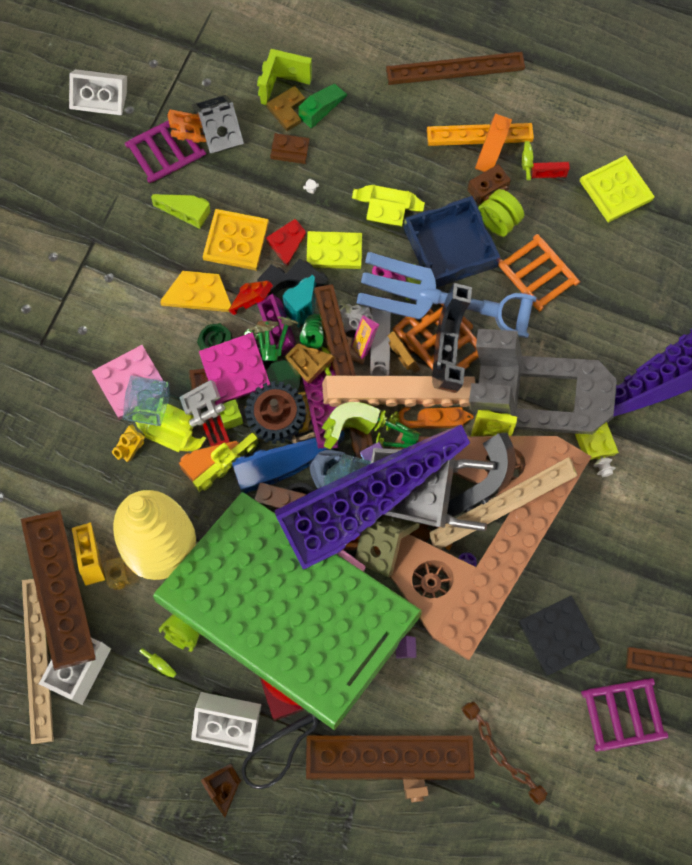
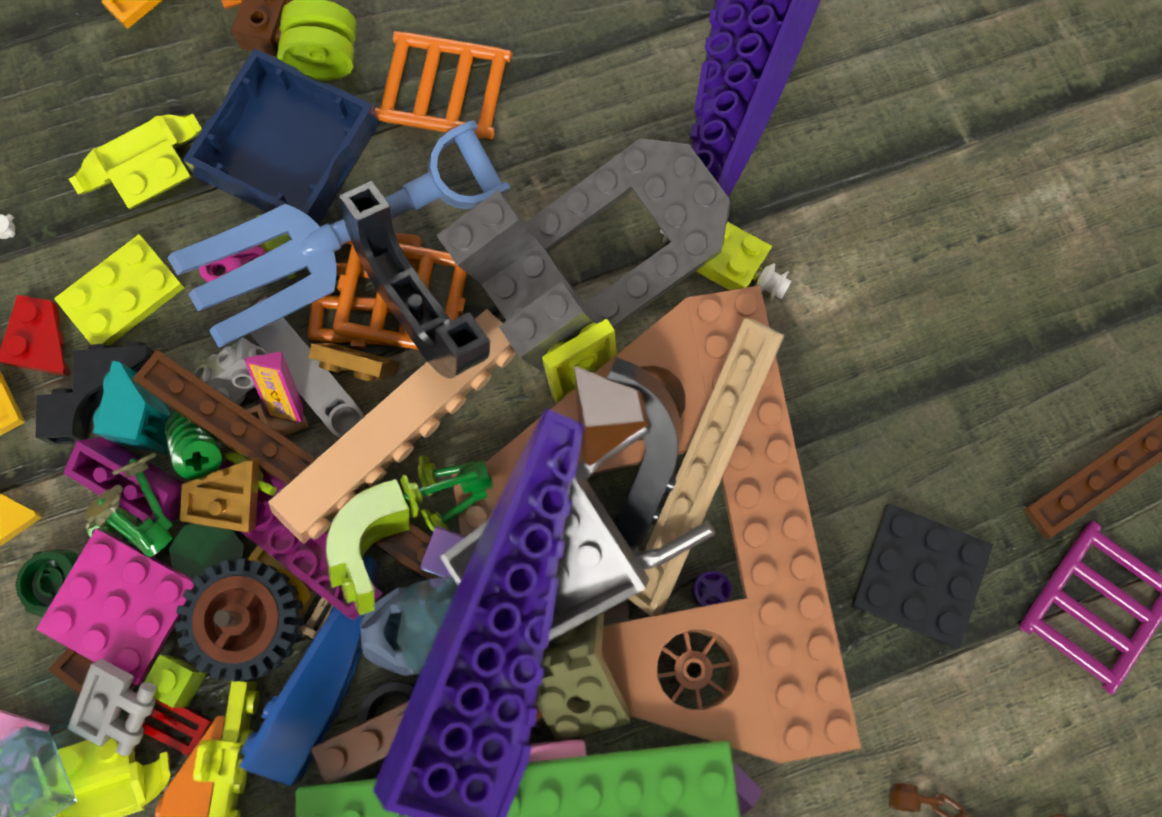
camera: 40 degrees left, 5 degrees up
red wing [228,281,273,315] -> none
orange plate [398,407,474,429] -> none
none -> slope [574,366,649,466]

